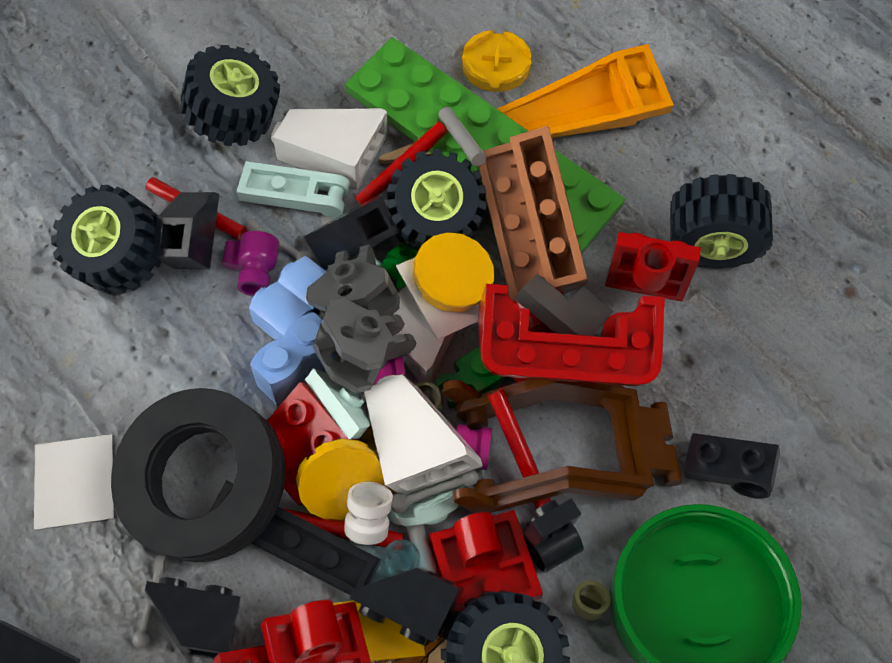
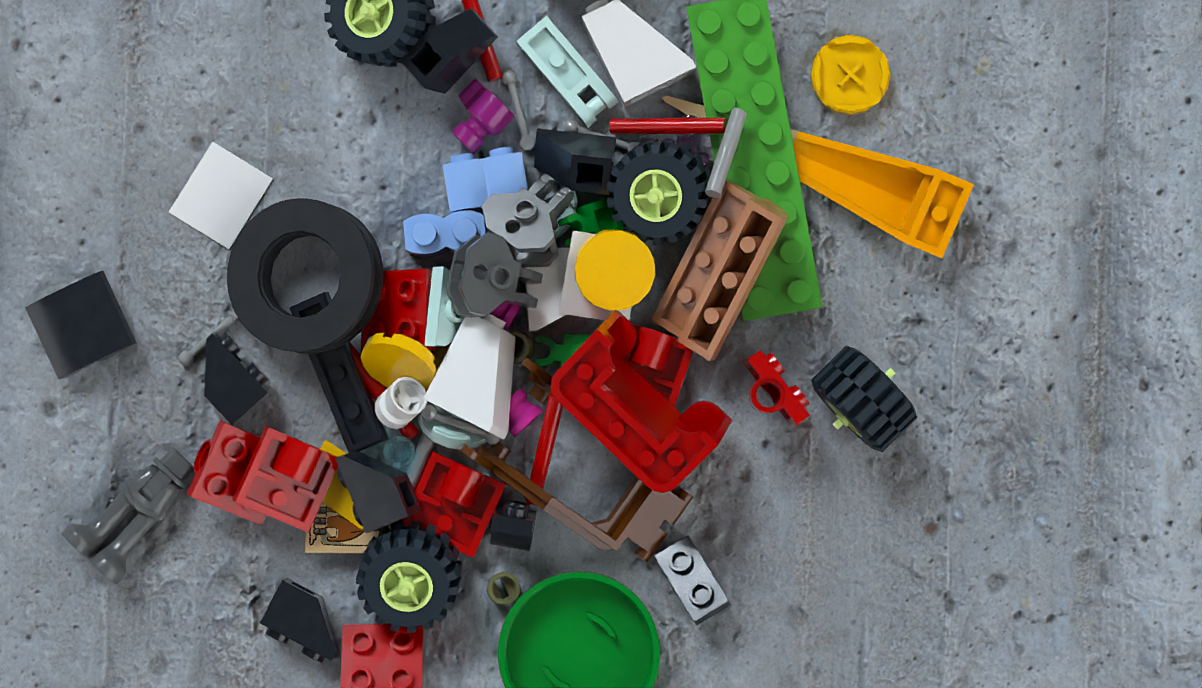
camera: 40 degrees right, 25 degrees up
dark grey tile [515,274,613,336] -> none

